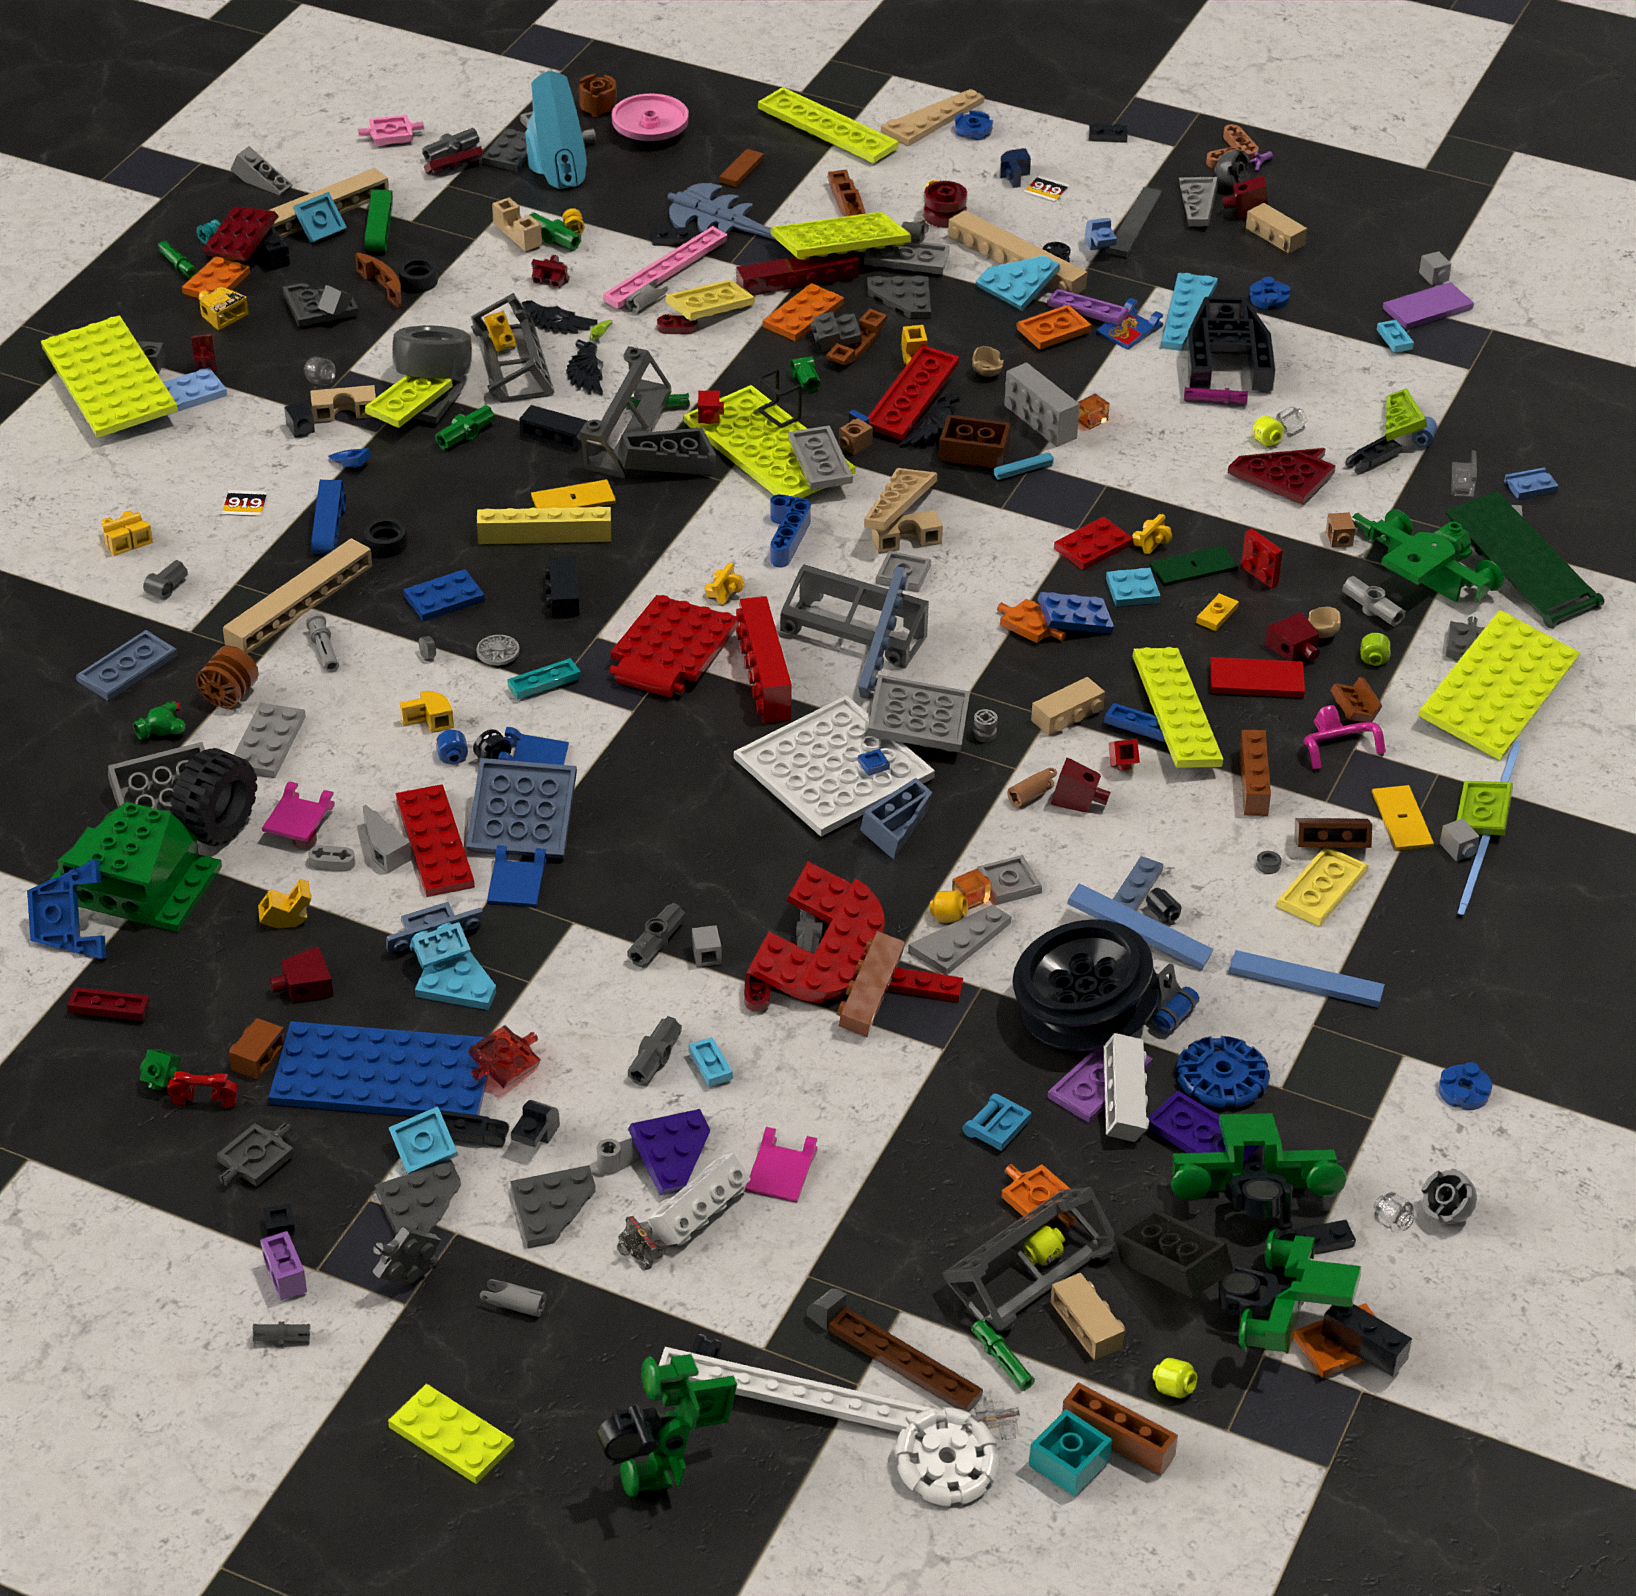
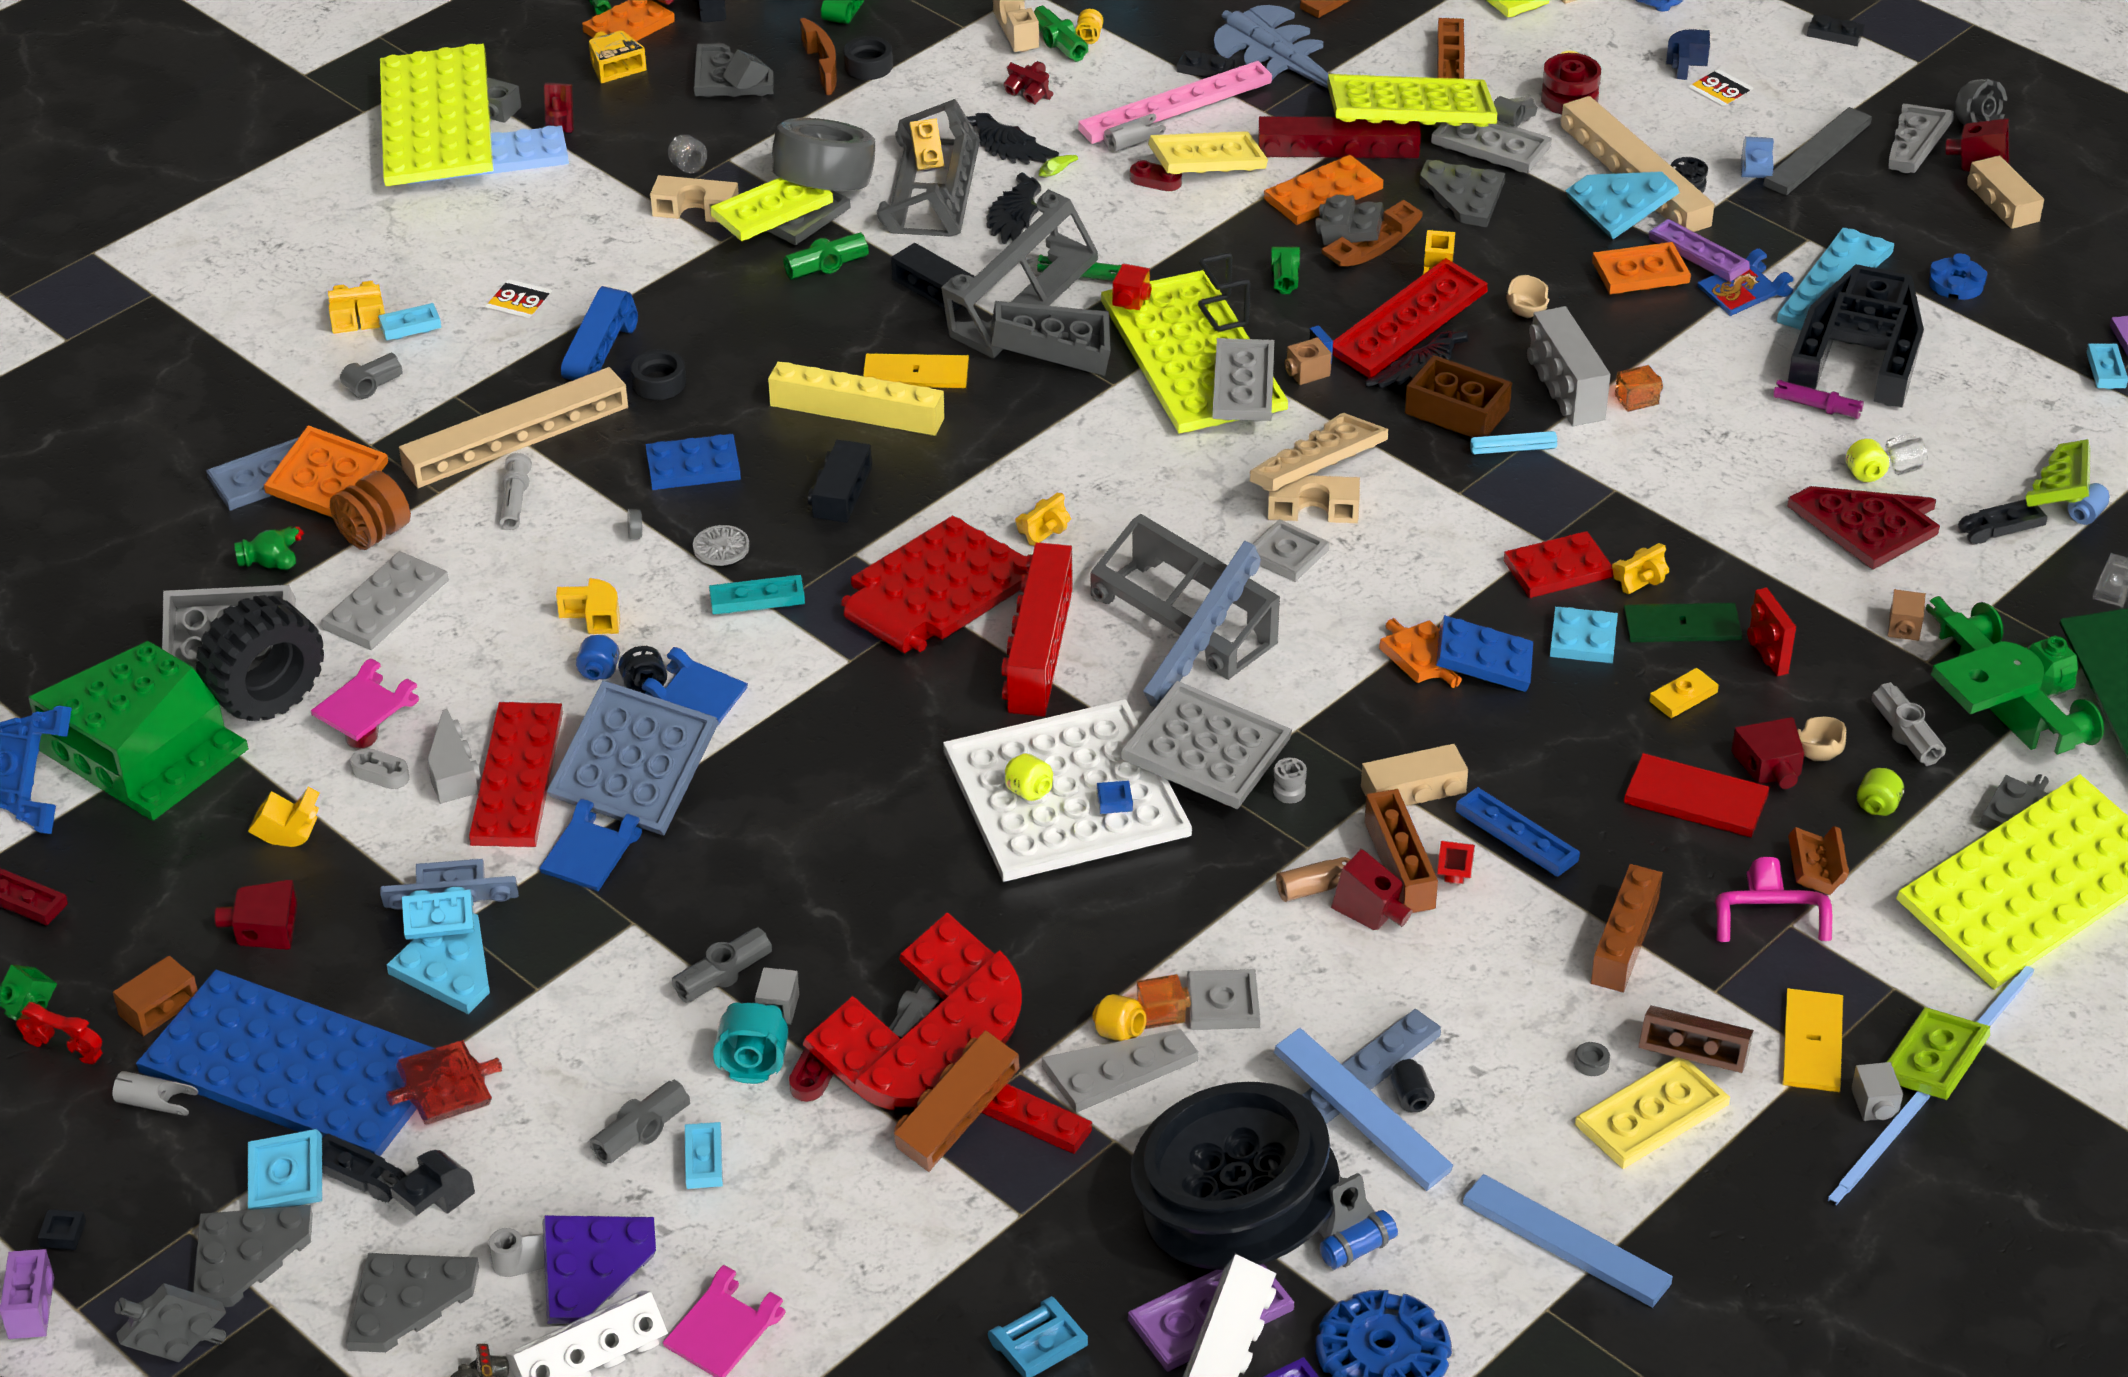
camera: 20 degrees right, 0 degrees up
dark grey plate [217,1122,294,1187] -> none
black brick [284,402,315,438] -> none
blue plate [328,448,372,468] -> none
blue beam [770,494,811,567] -> none
sand blue wedge [860,778,932,860] -> none
neon yellow plate [1132,647,1223,768] -> none
nougat beam [1206,124,1259,169] -> none
medium lavender bar [1250,151,1273,172] -> none
none -> light grey piece [113,1071,198,1116]
none -> orange plate [264,425,388,518]
none -> medium azure plate [378,303,442,341]
none -> teal brick [713,1002,788,1084]
none -> neon yellow head [1005,753,1053,801]
none -> dark orange brick [1364,789,1438,913]

